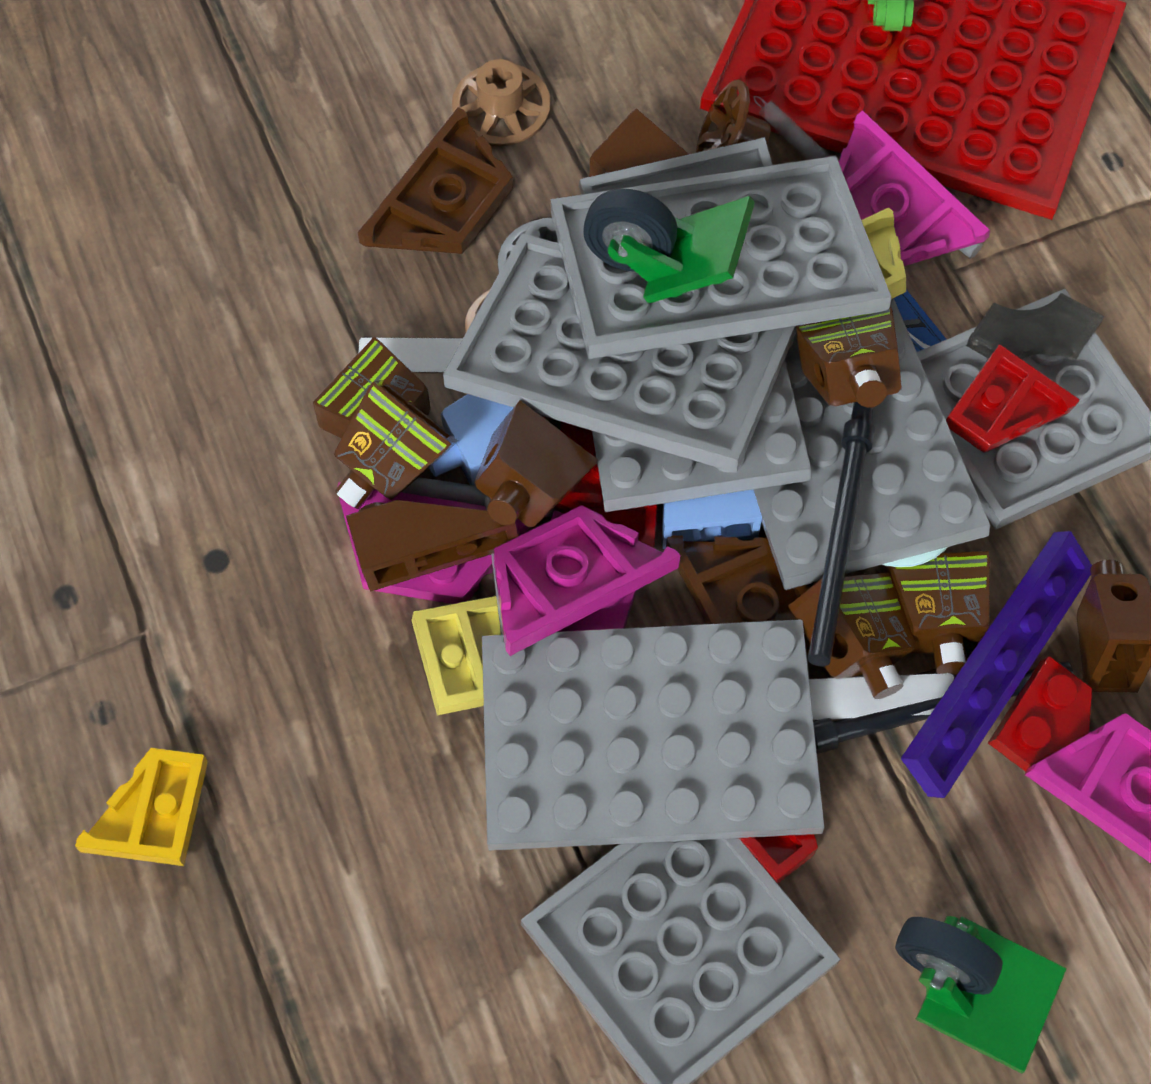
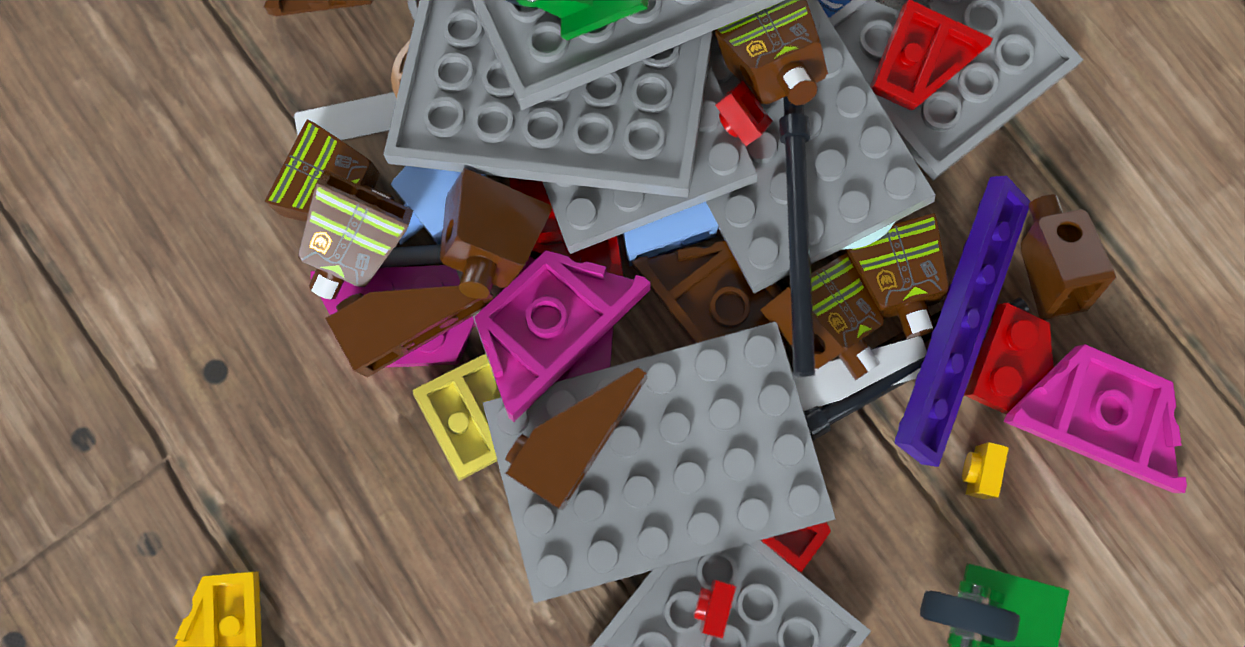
camera: 10 degrees left, 15 degrees up
none -> reddish brown slope [505,367,647,510]
none -> red plate [693,579,736,639]
none -> red plate [715,81,773,146]
none -> yellow plate [962,442,1009,499]

